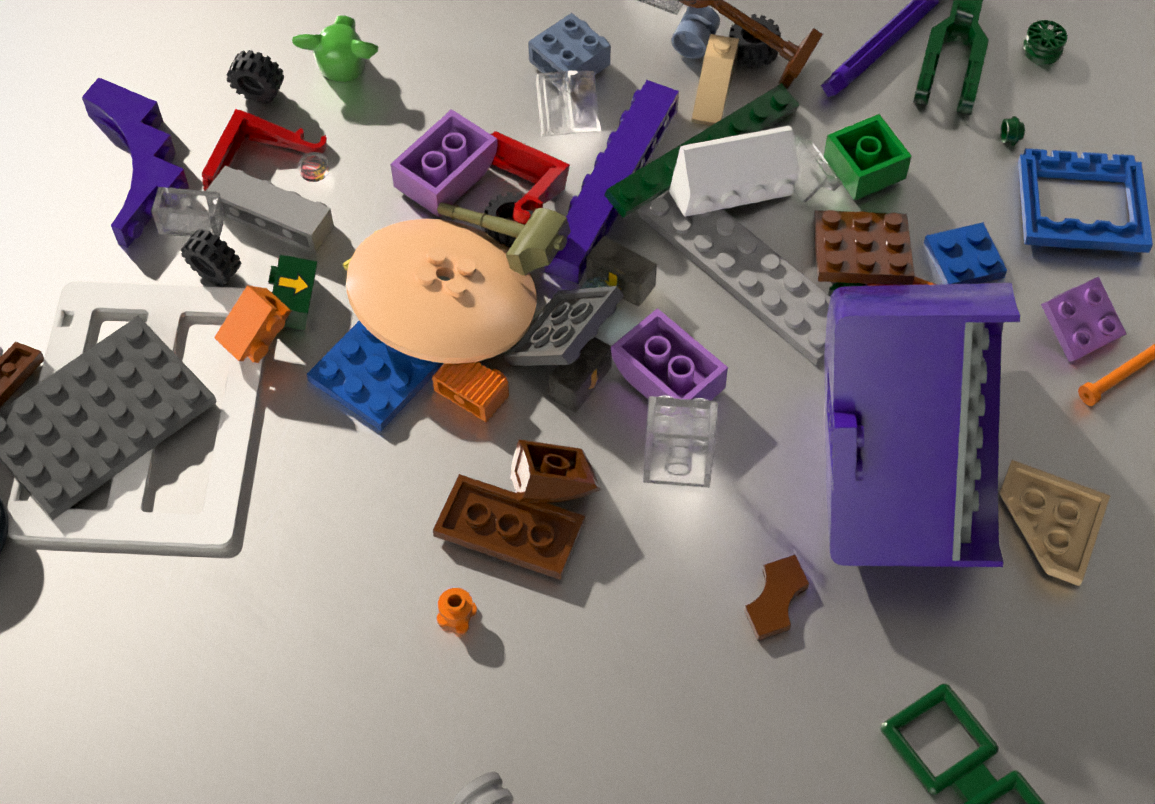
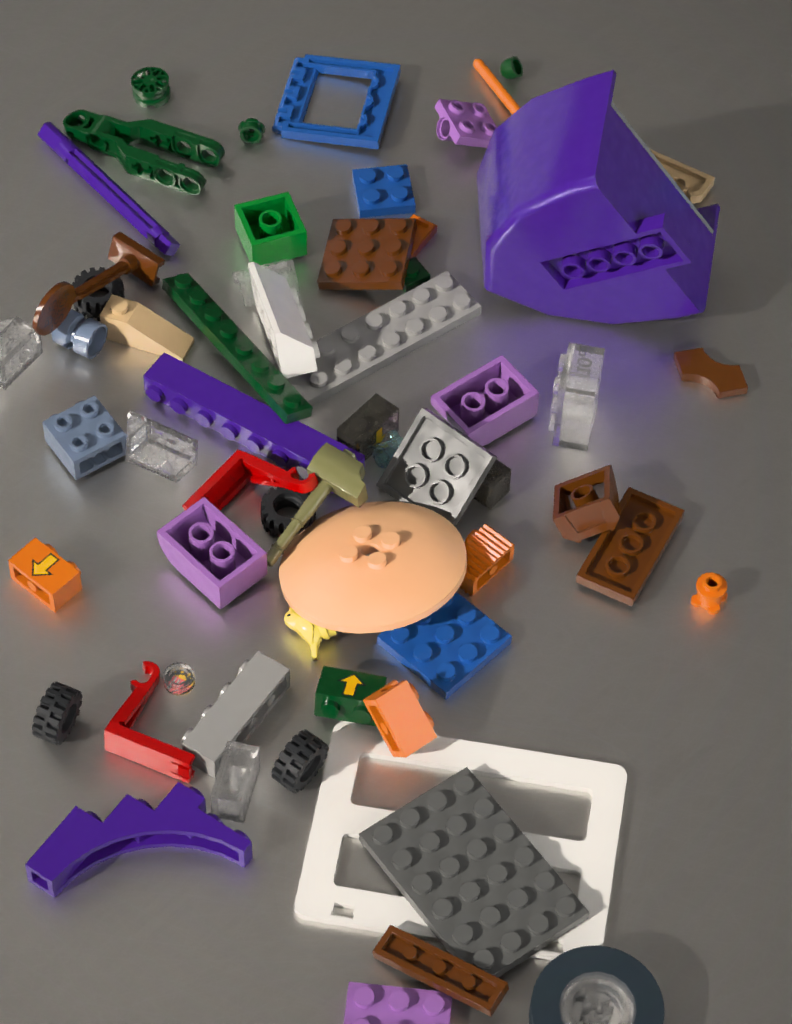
camera: 85 degrees left, 5 degrees down
bright green piece [292,15,379,82] -> none
none -> orange brick [8,537,82,613]

